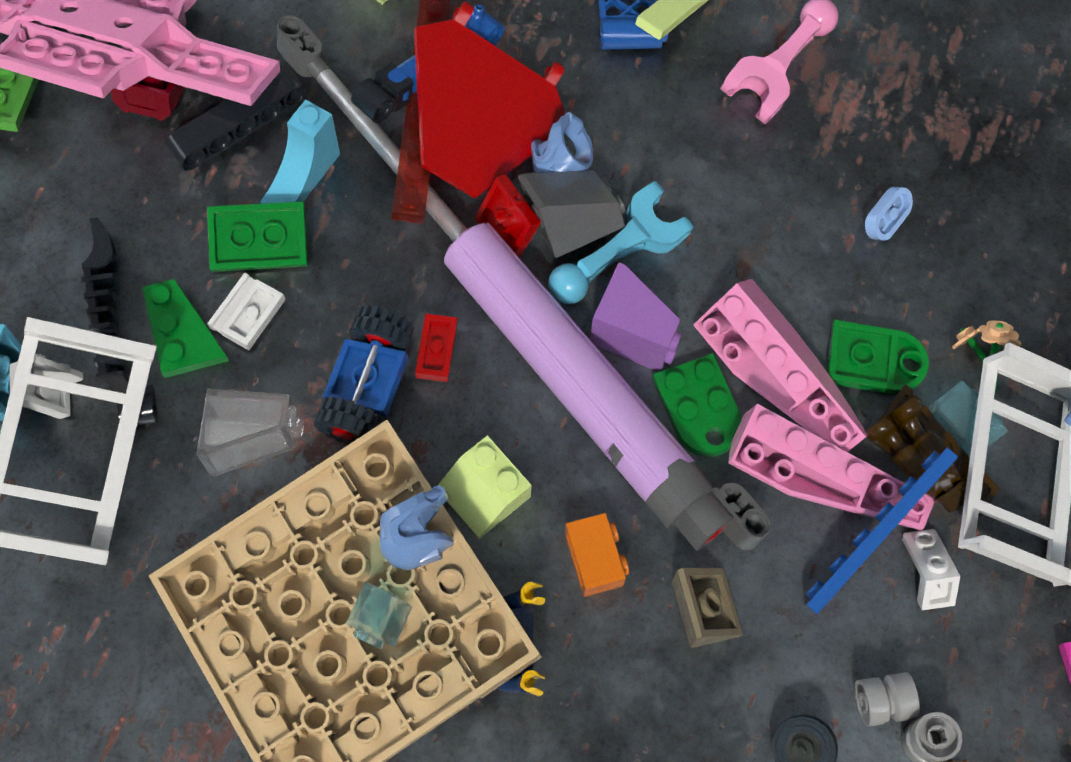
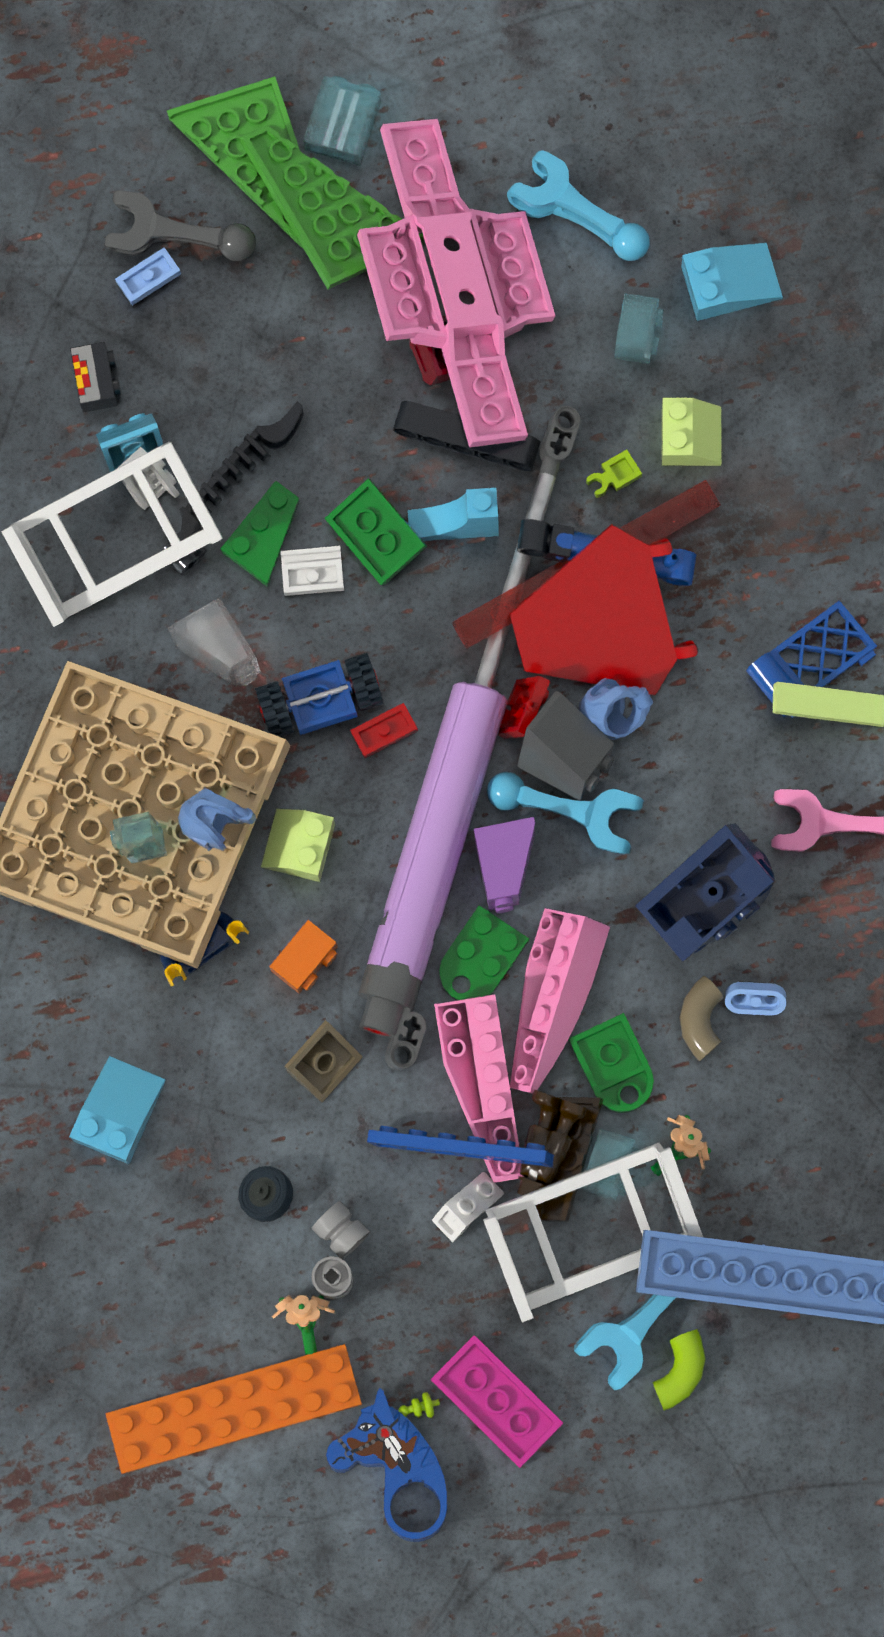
camera: 65 degrees right, 10 degrees up
none -> lime plate [586,449,642,498]
none -> dark blue brick [635,823,775,962]
none -> dark tan cylinder [680,976,724,1062]

